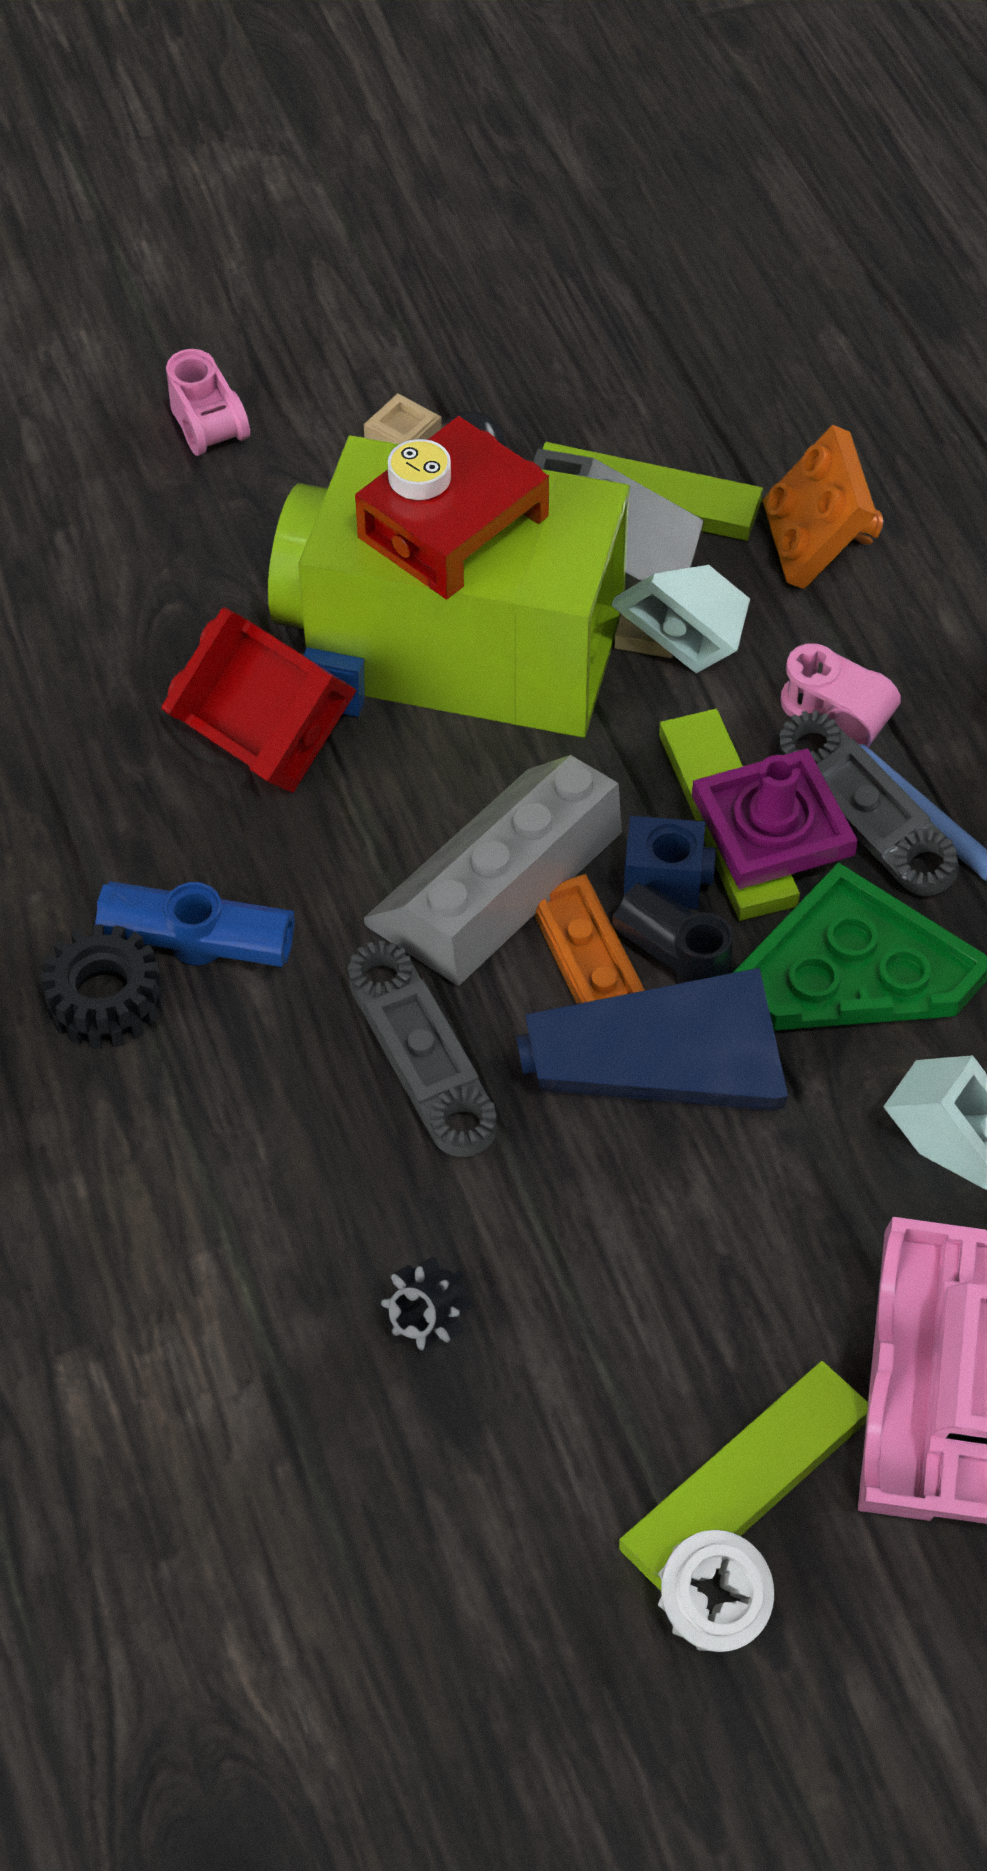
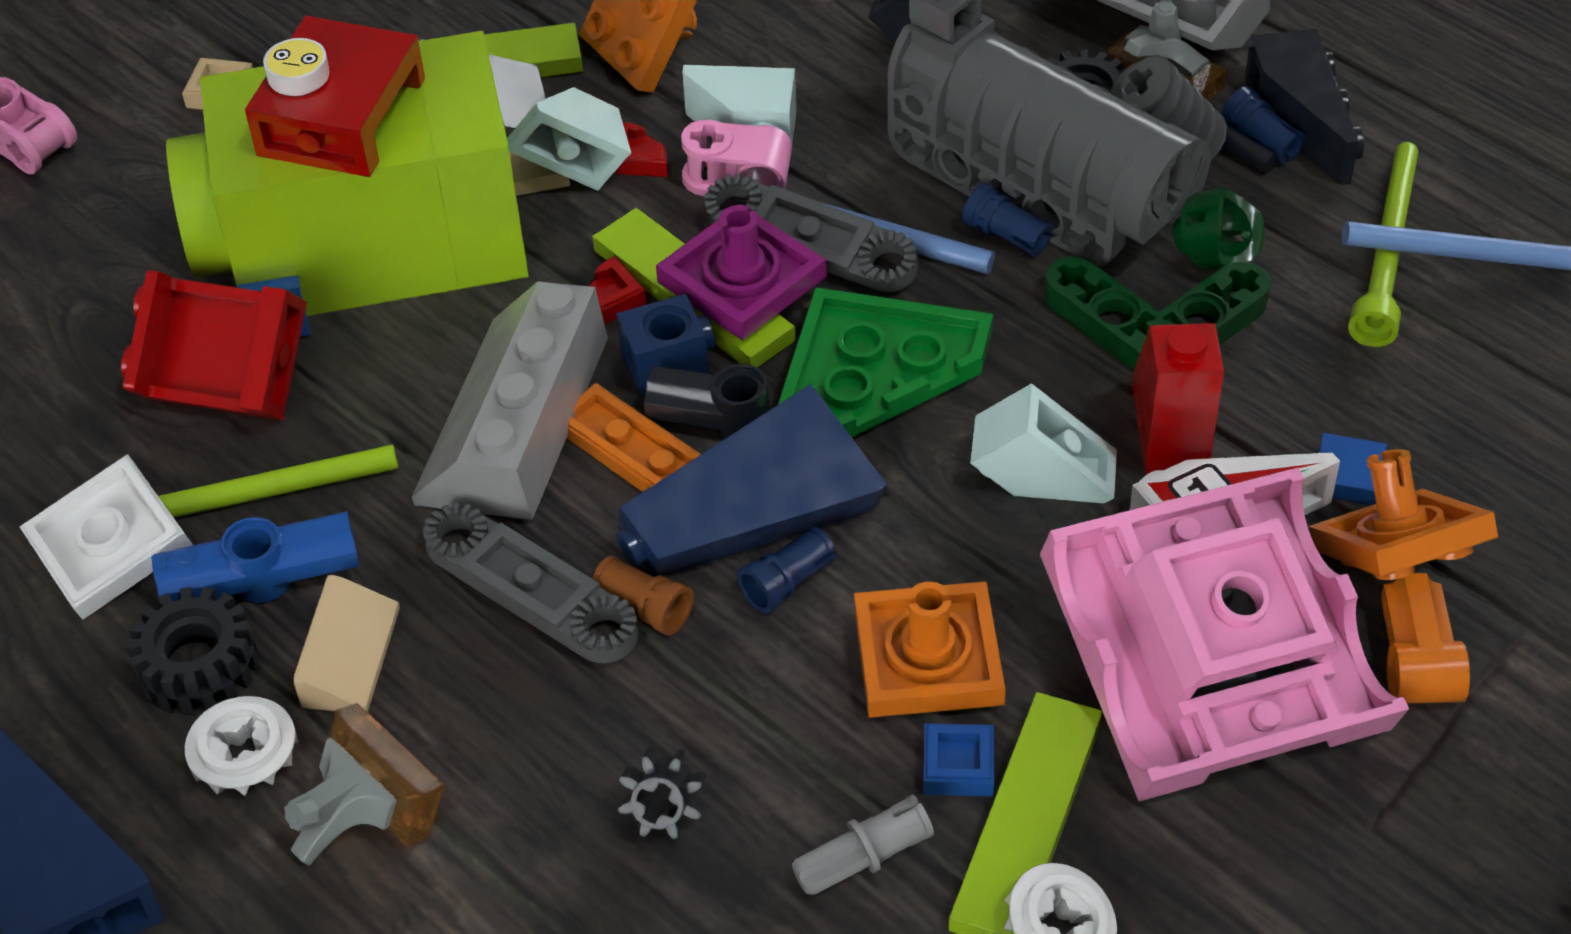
camera: 25 degrees left, 5 degrees down
none -> white tile [20,454,193,620]
none -> lime bar [158,444,399,518]
none -> white gear [185,696,298,796]
none -> piece [284,703,444,865]
none -> tan slope [294,575,400,715]
none -> red tile [590,256,646,325]
none -> dark orange pin [593,555,694,636]
none -> red tile [613,122,668,177]
none -> light aqua slope [682,65,796,143]
none -> dark blue pin [737,526,837,614]
none -> light grey axle [792,794,934,895]
none -> orange plate [854,581,1006,718]
none -> blue tile [923,723,994,797]

